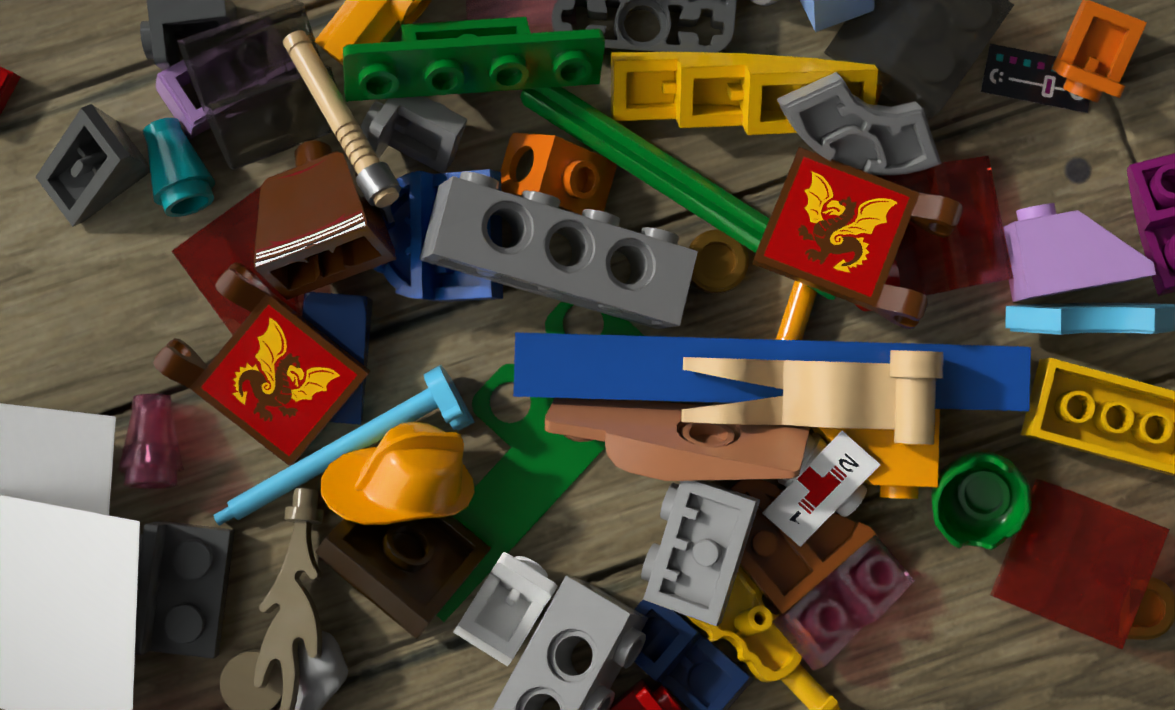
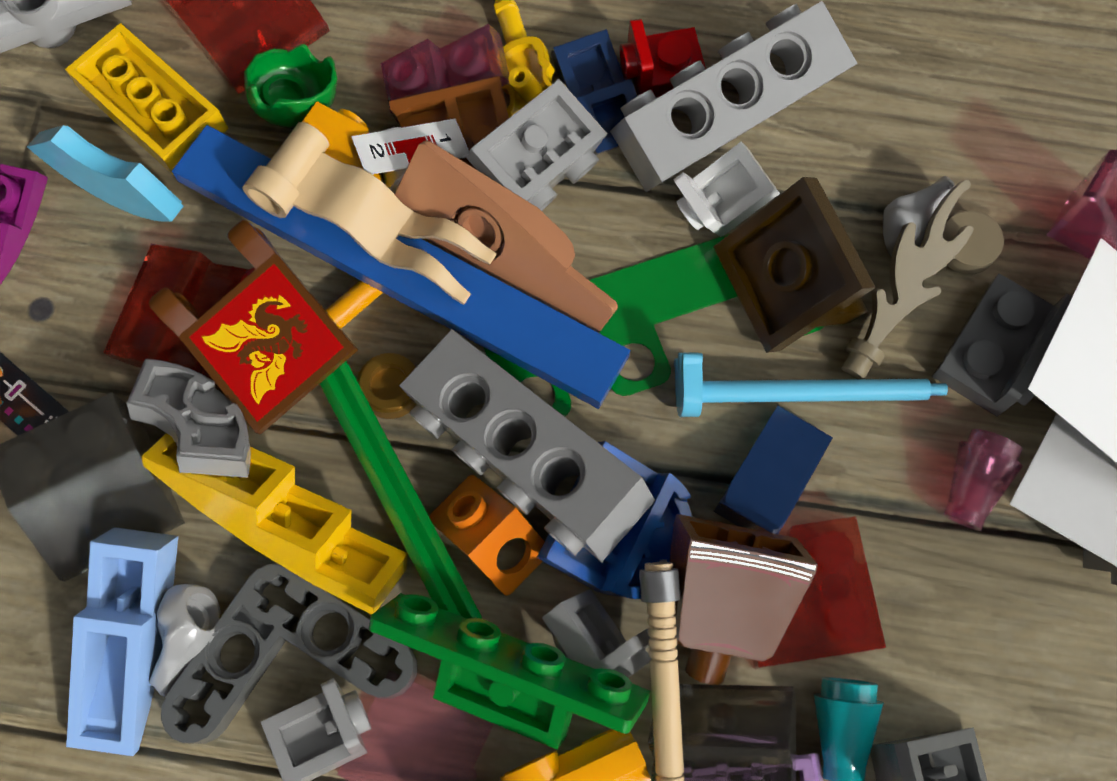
camera: 145 degrees left, 15 degrees down
flag [153,262,370,466] -> none
light orange piece [321,422,475,525] -> none
lavender slope [999,203,1156,302] -> none

